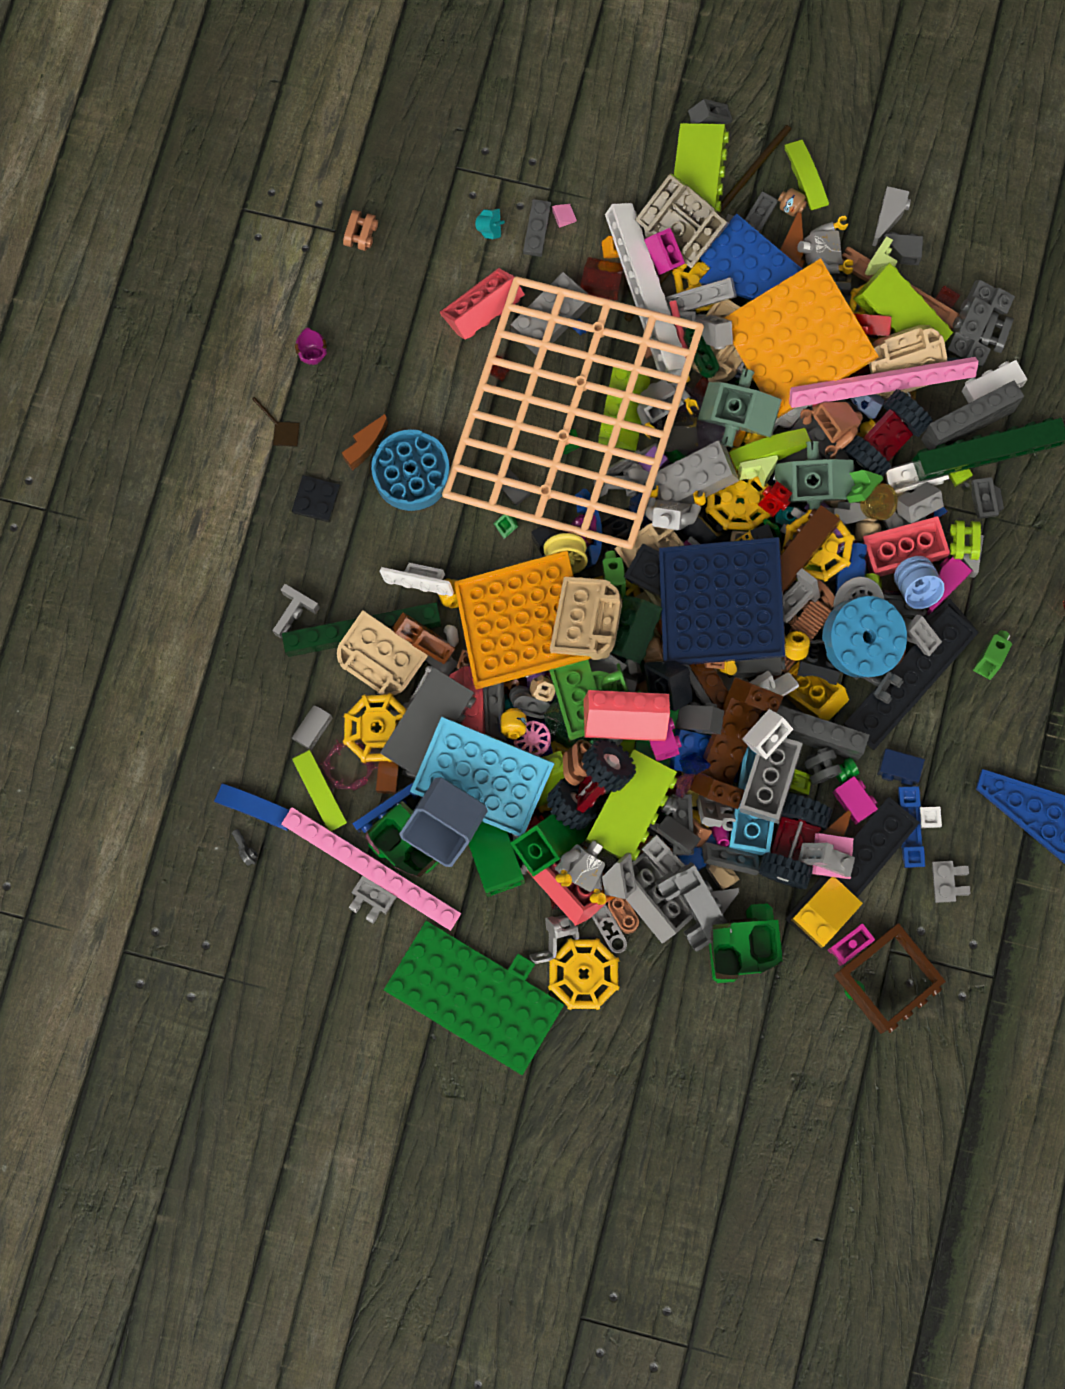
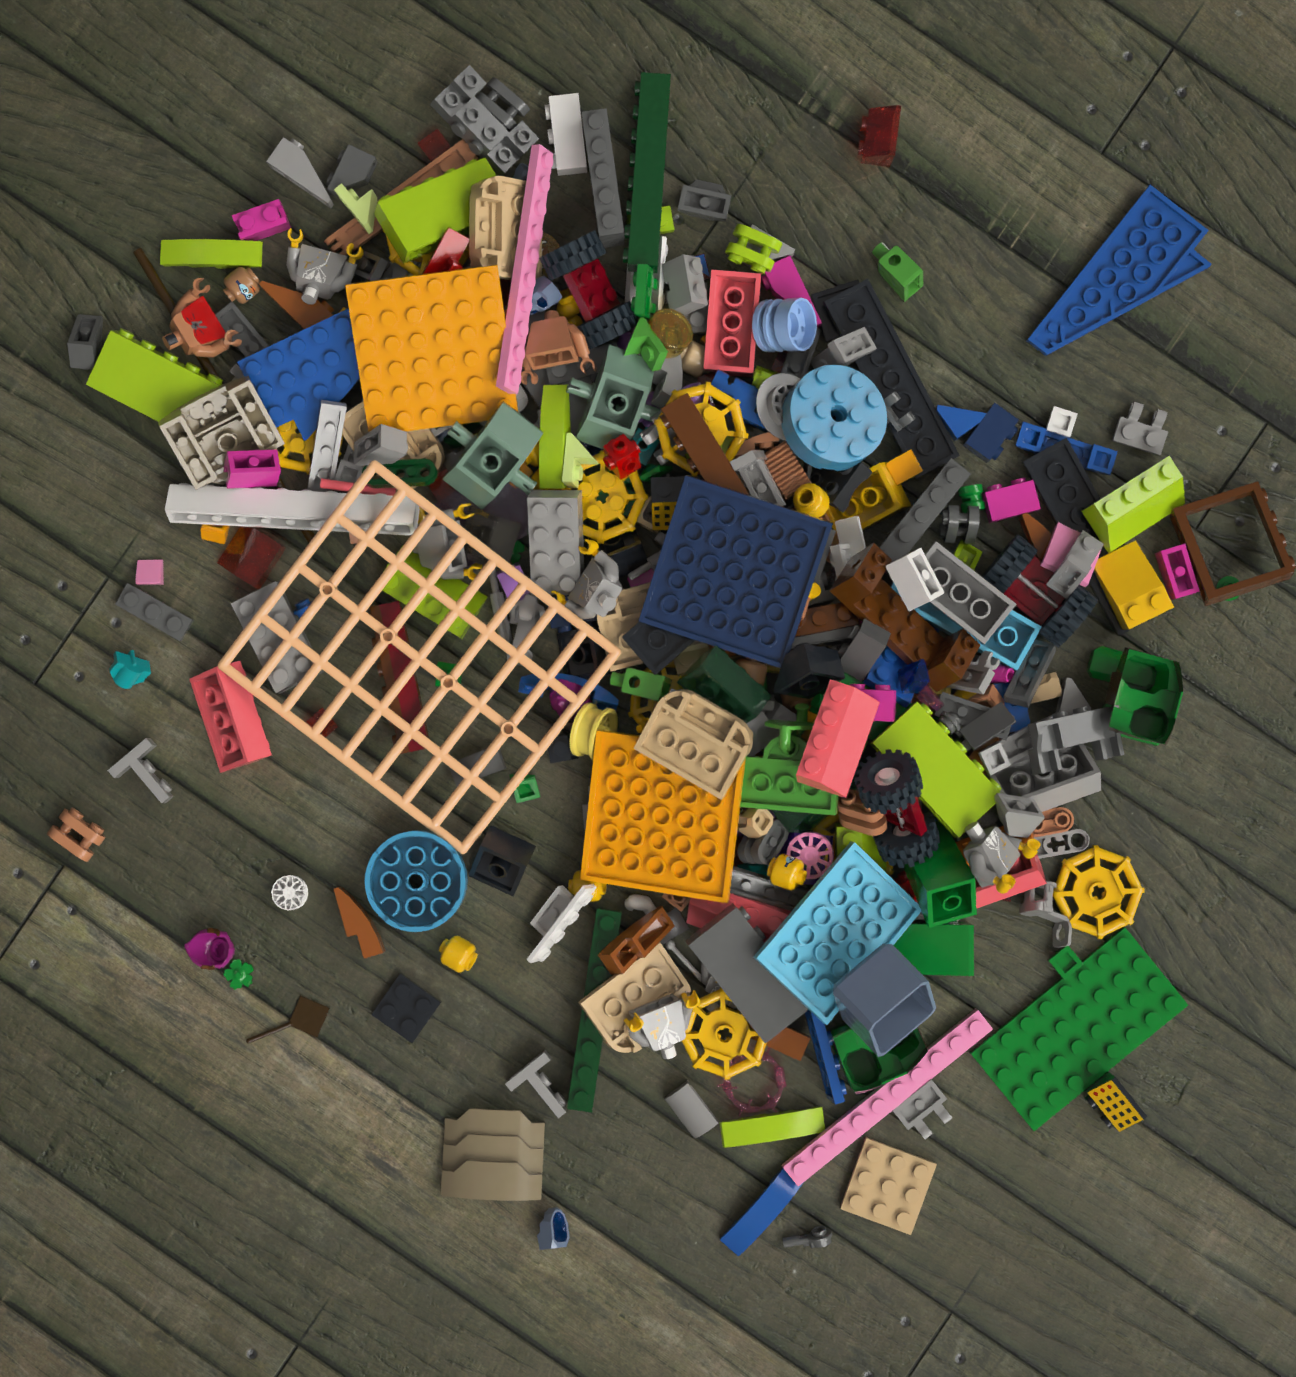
camera: 80 degrees left, 10 degrees up
none -> light grey bracket [107,738,174,803]
none -> torso [162,278,242,358]
none -> green plant [223,959,254,990]
none -> dark pink brick [232,199,291,241]
none -> white wheel [271,875,309,910]
none -> dark red brick [369,601,429,754]
none -> yellow head [439,935,478,973]
none -> dark tan slope [441,1108,545,1201]
none -> black slope [468,825,536,897]
none -> sand blue rock [537,1207,570,1250]
none -> torso [623,990,700,1059]
none -> green plate [631,264,658,319]
none -> tan plate [840,1137,937,1235]
none -> light orange slope [885,449,923,485]
none -> blue slope [935,405,987,441]
none -> lime slope [1082,456,1185,554]
none -> slope [1084,1072,1147,1132]

